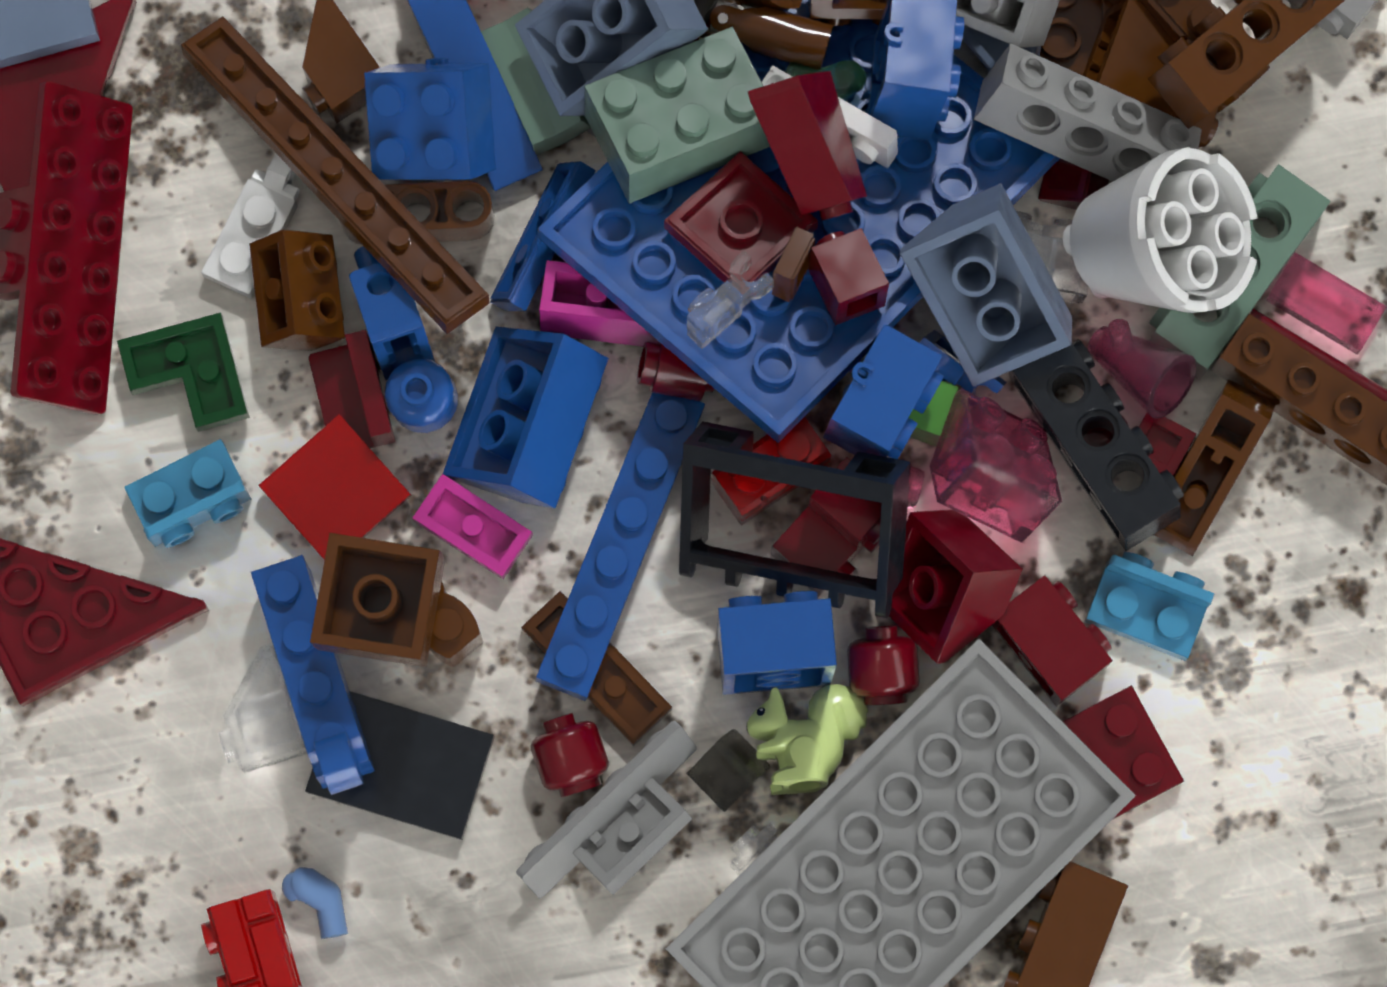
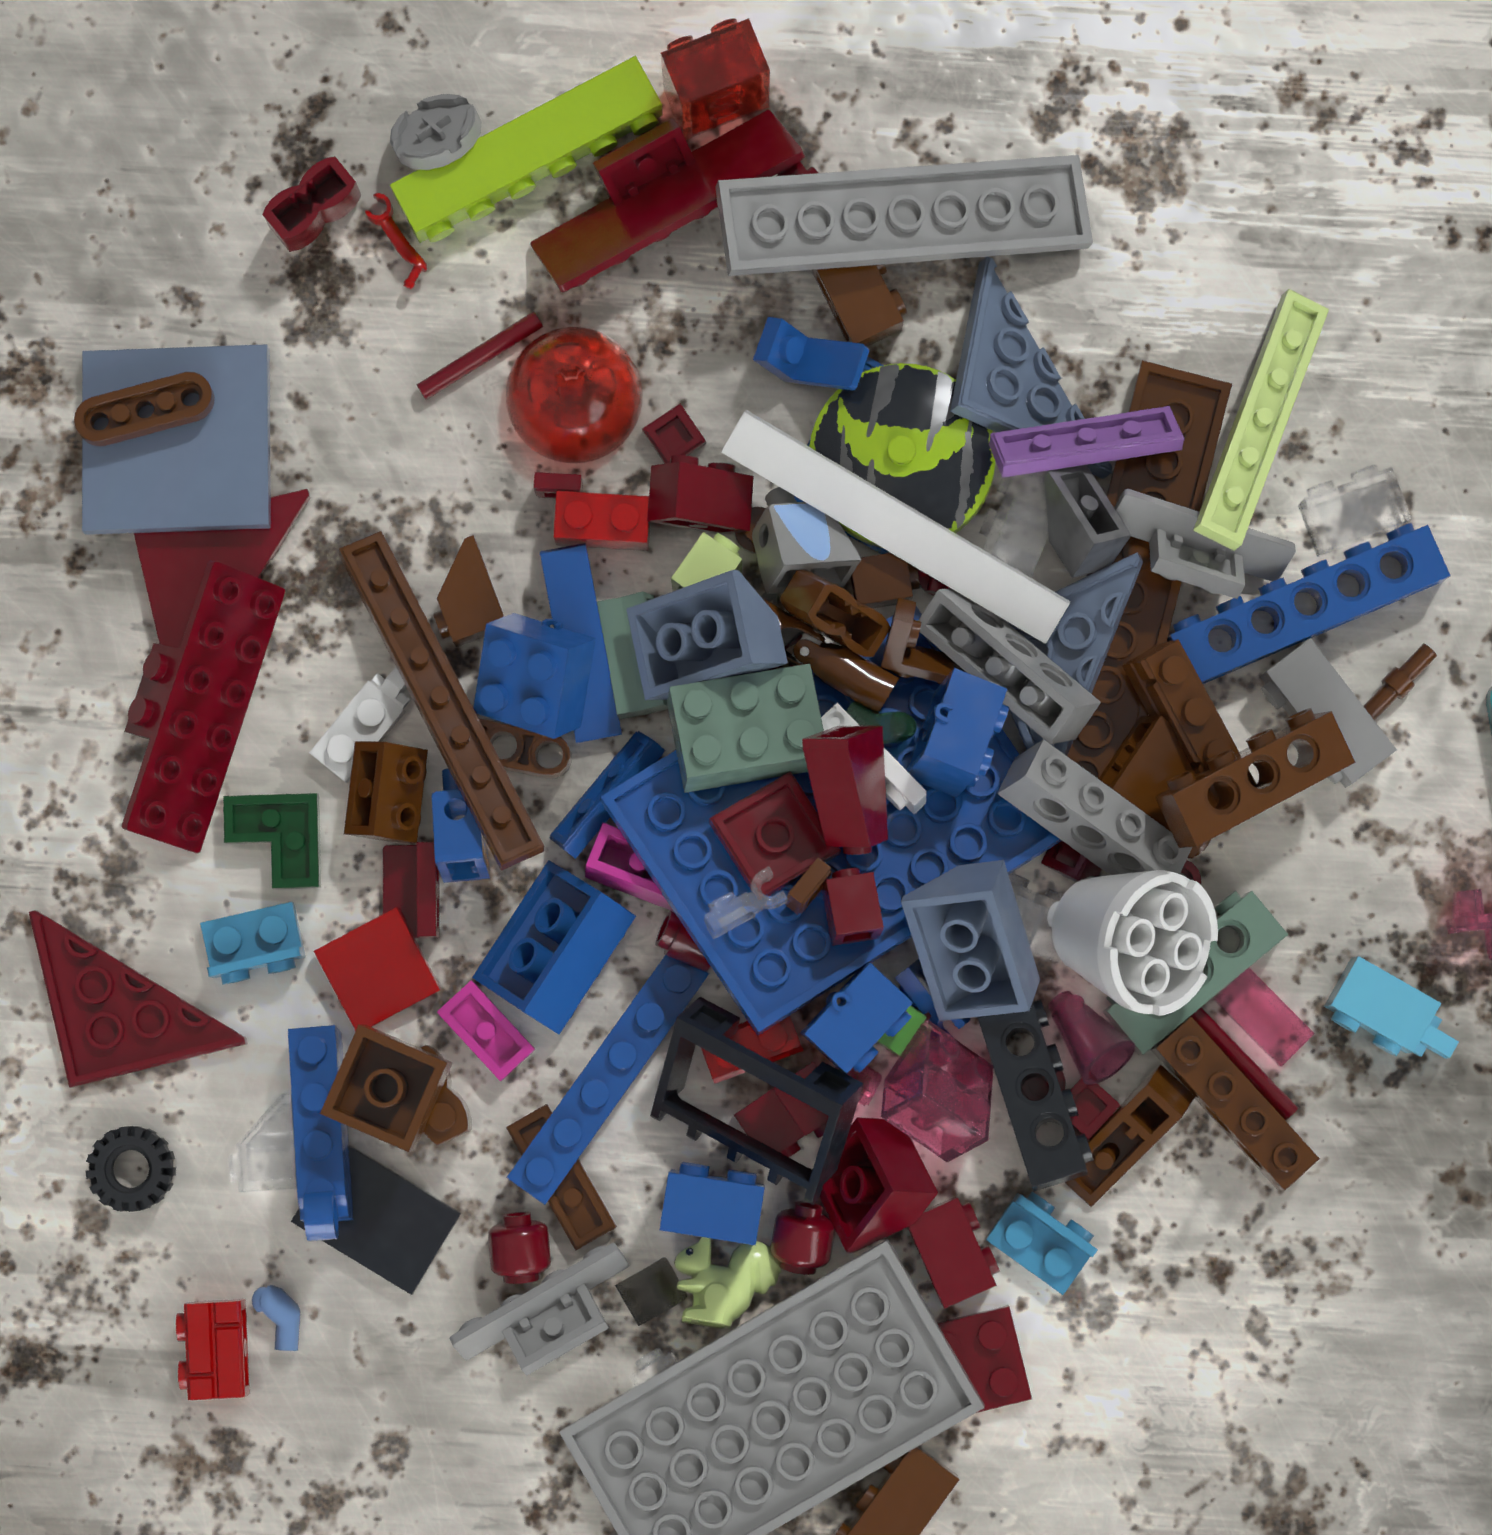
camera: 15 degrees right, 5 degrees up
blue head [384,358,459,433] -> none
none -> black tyre [85,1126,176,1212]

